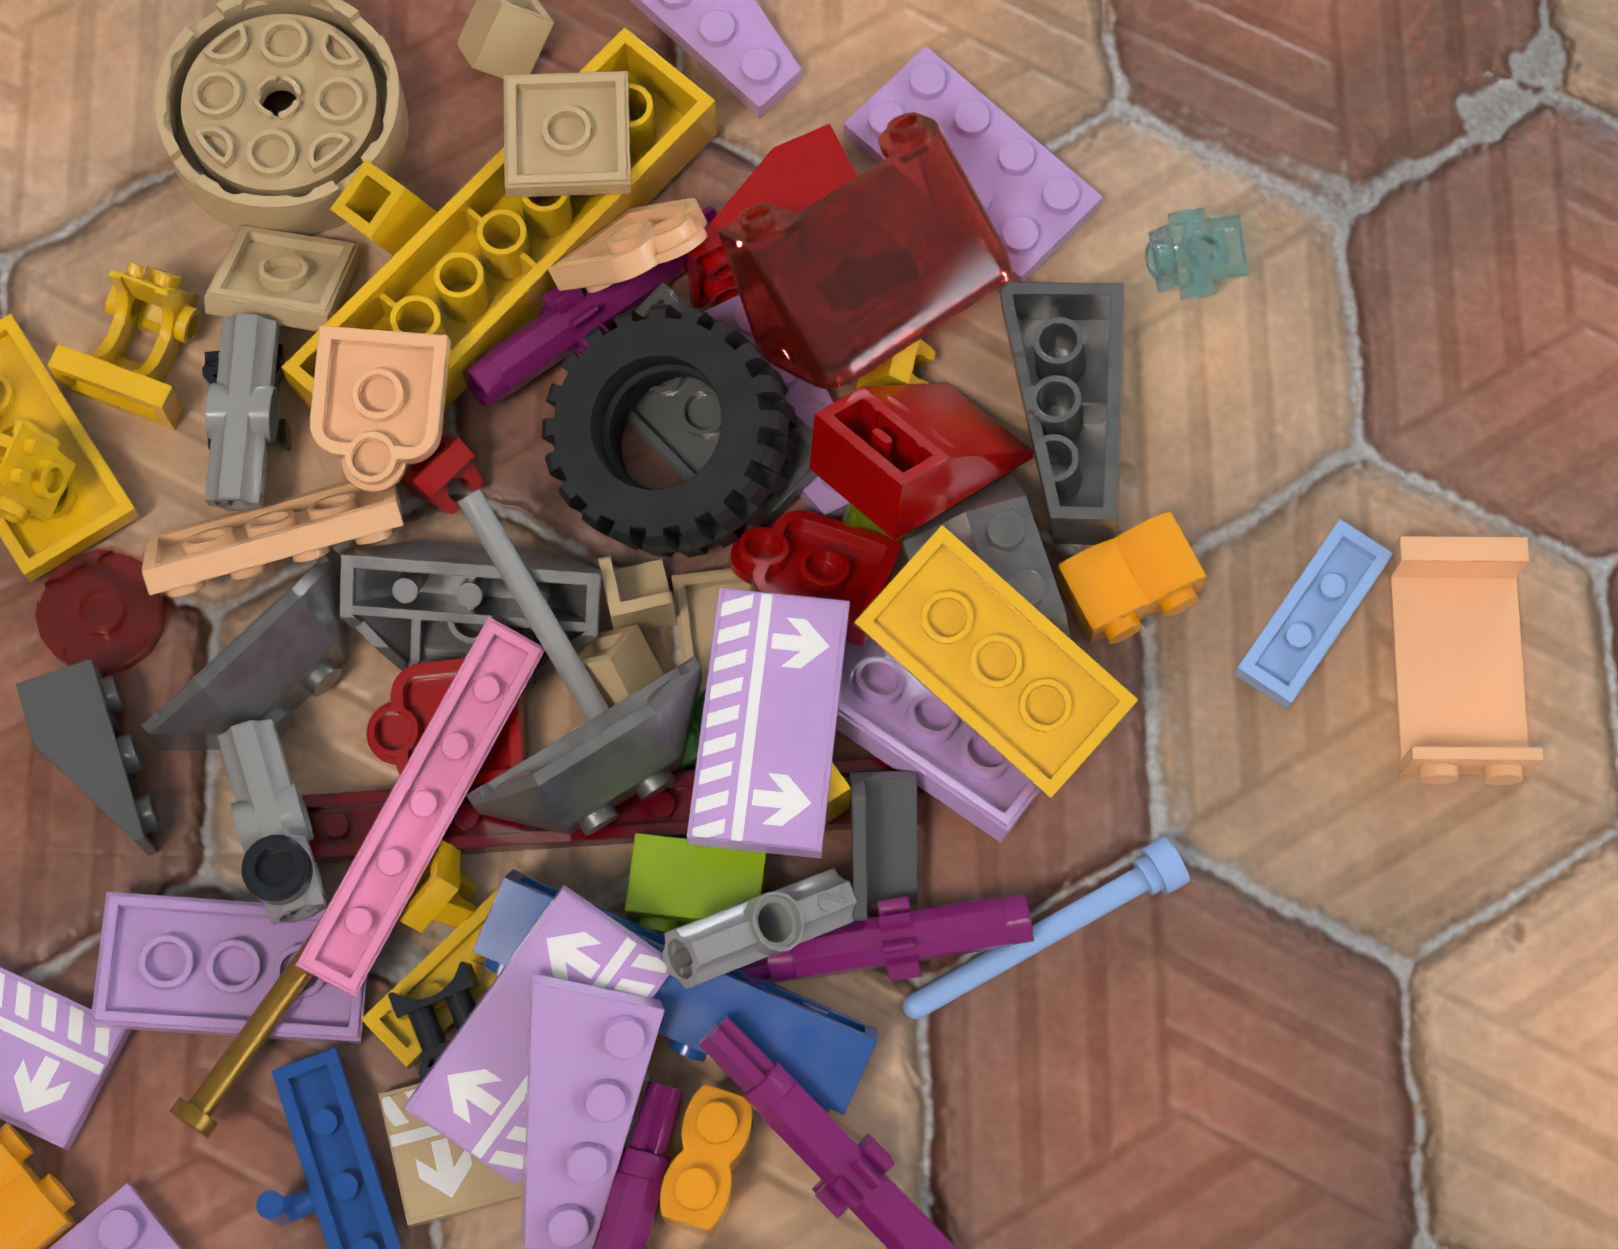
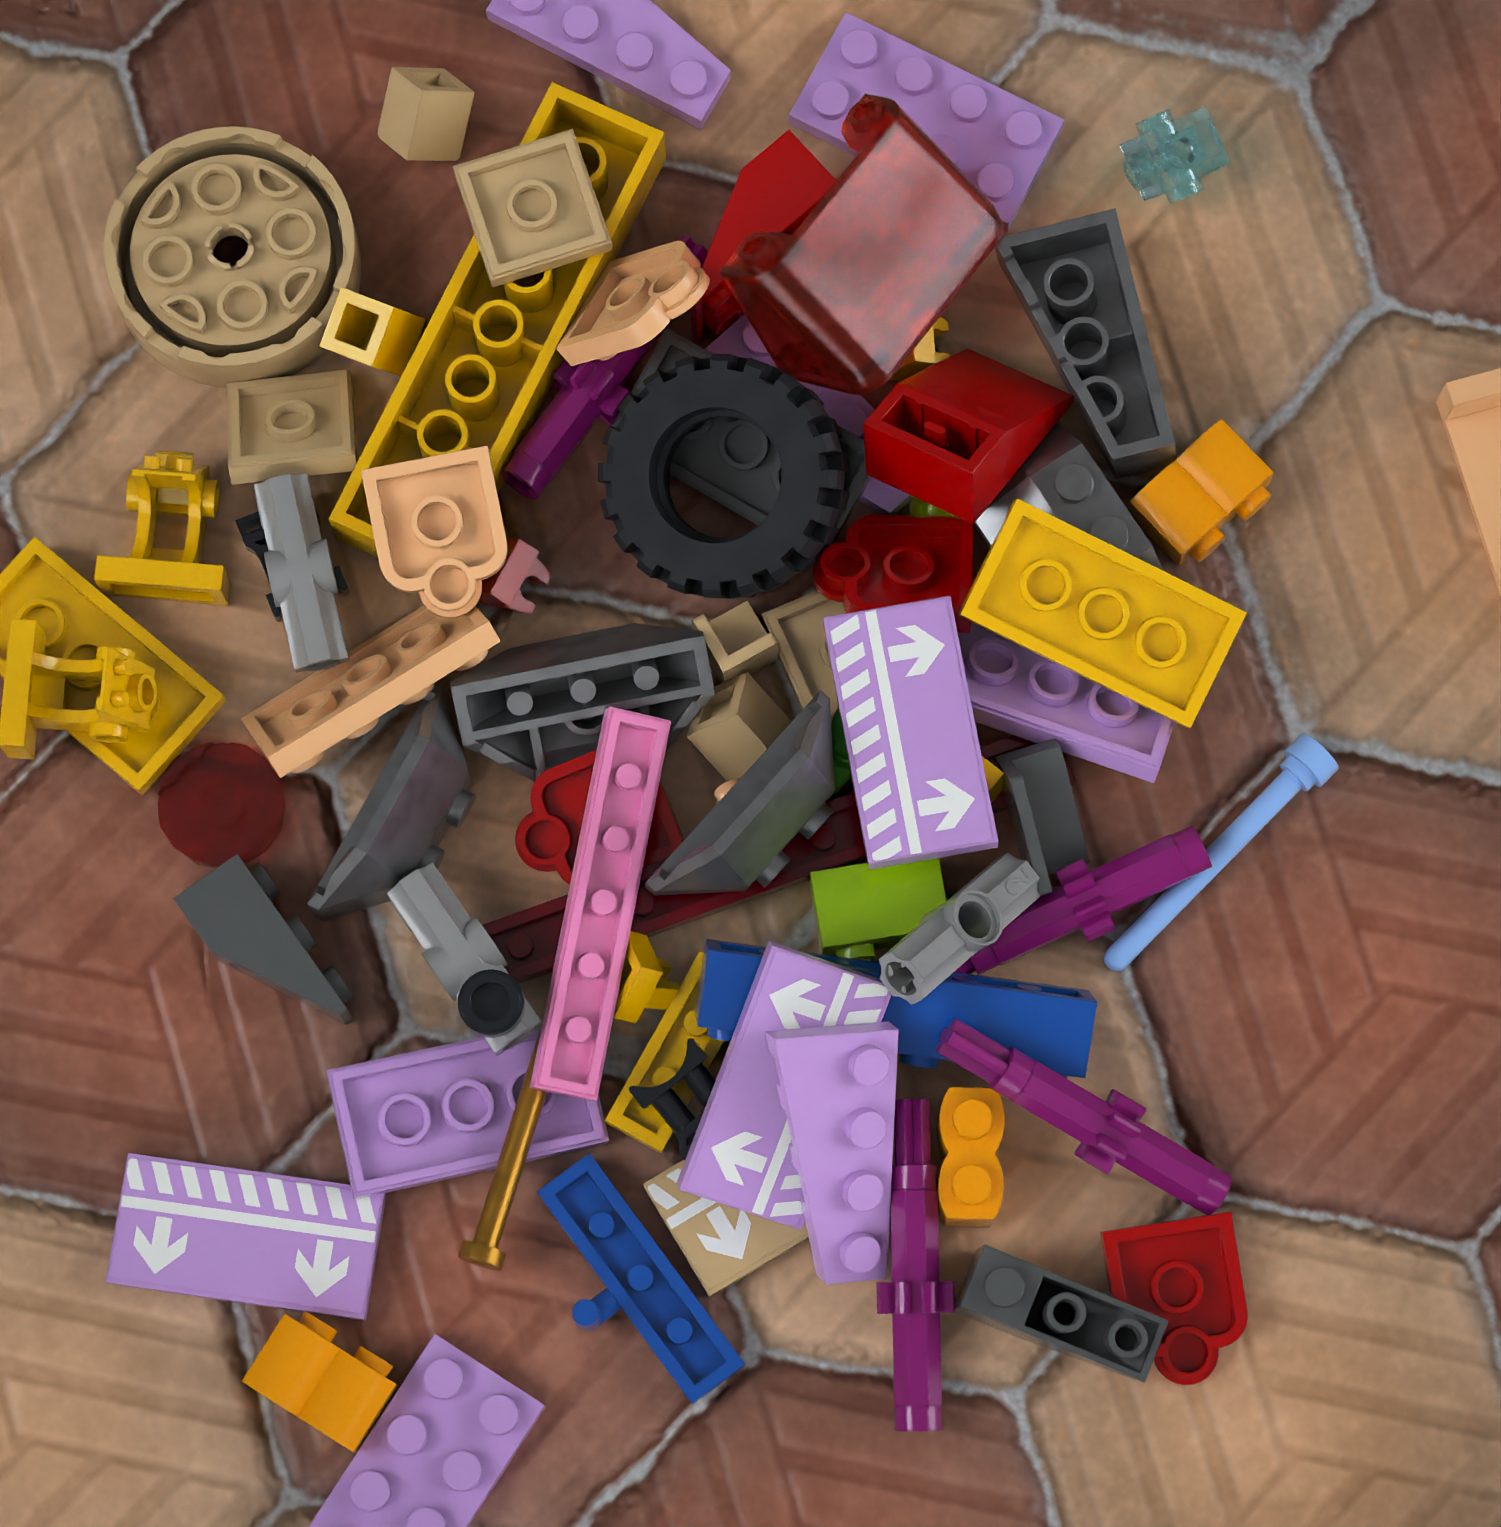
camera: 15 degrees left, 5 degrees up
light grey bar [457,489,609,722] -> none
light blue plate [1234,519,1394,710] -> none

